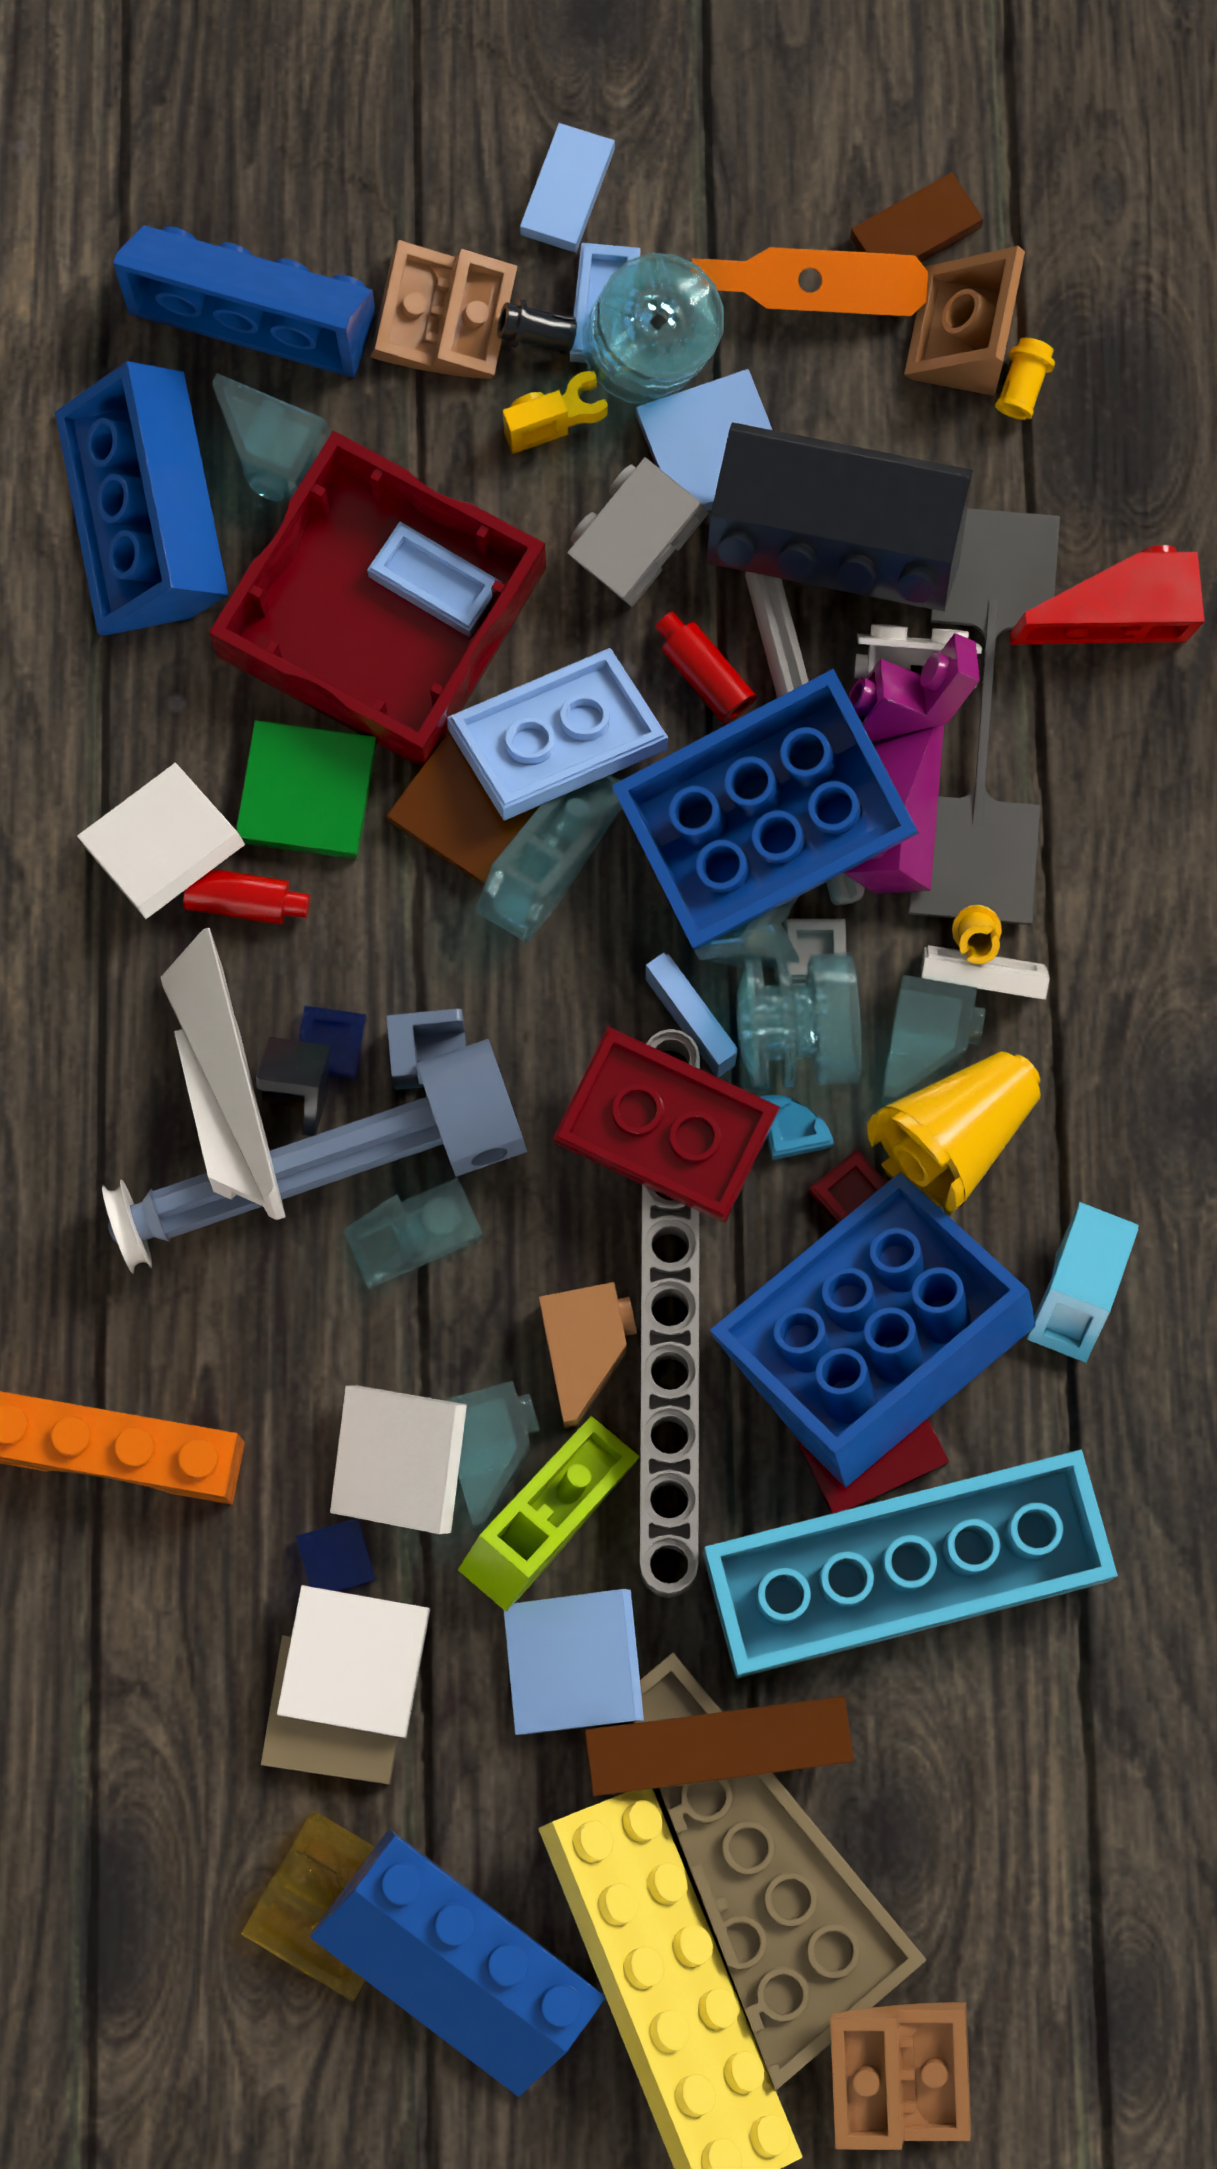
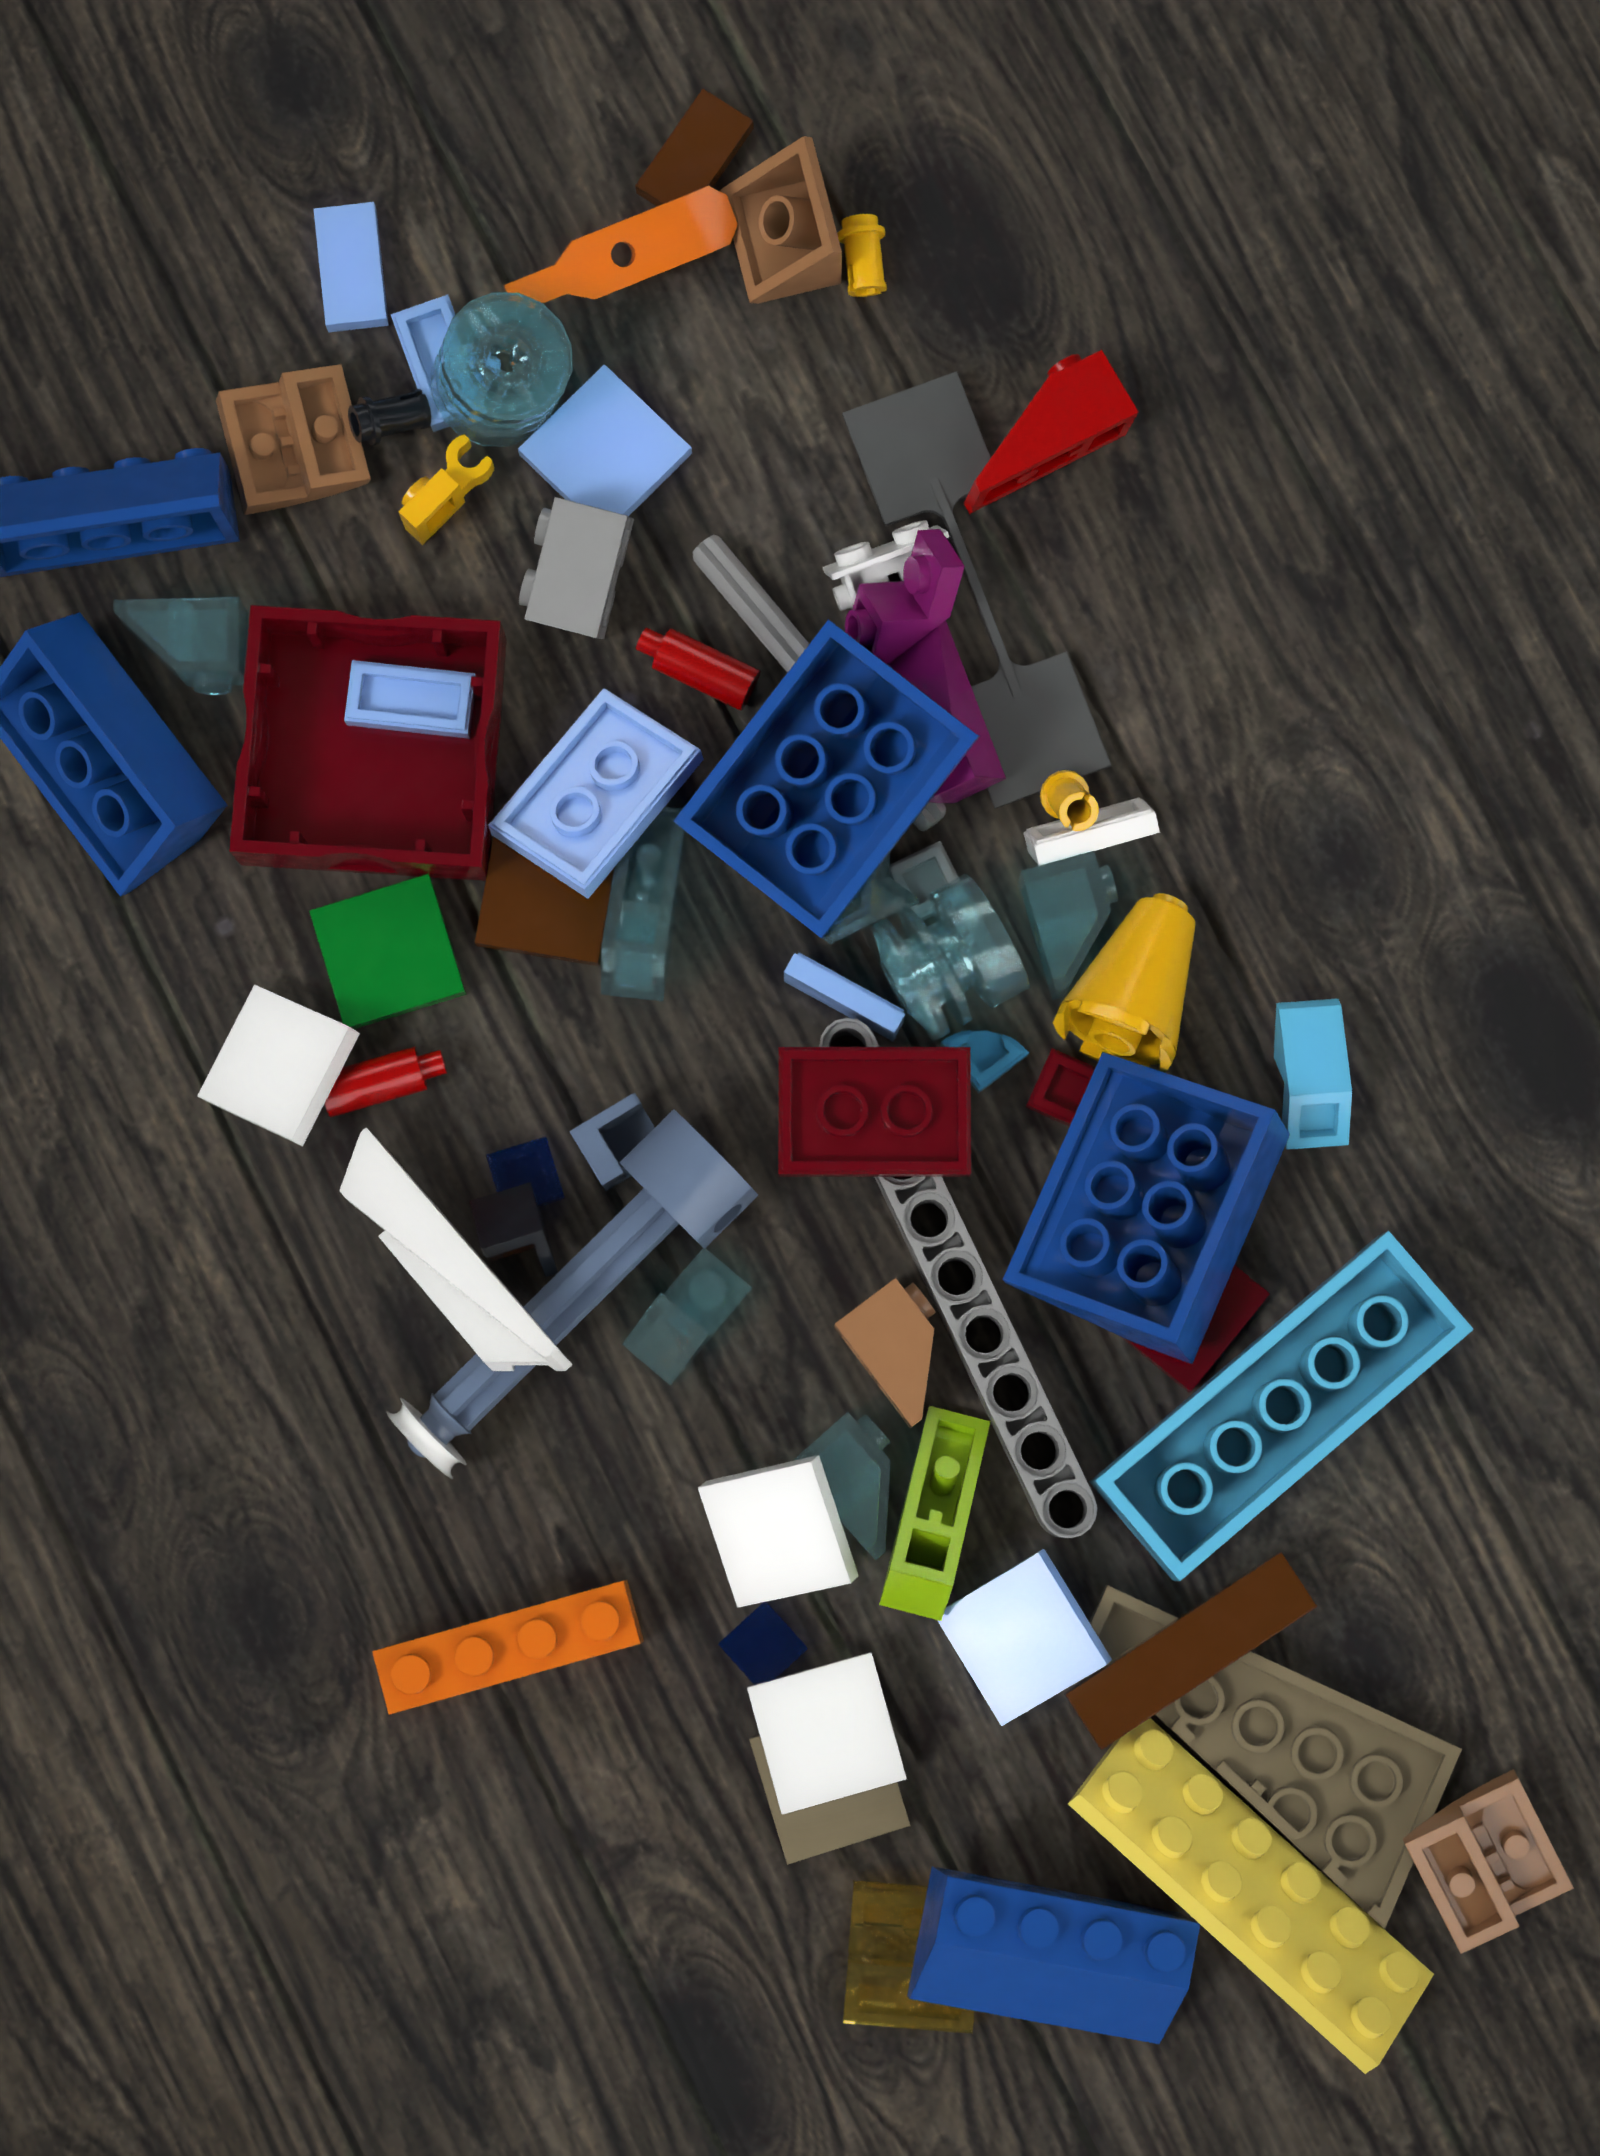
camera: 25 degrees left, 5 degrees up
black slope [707,422,973,612] -> none

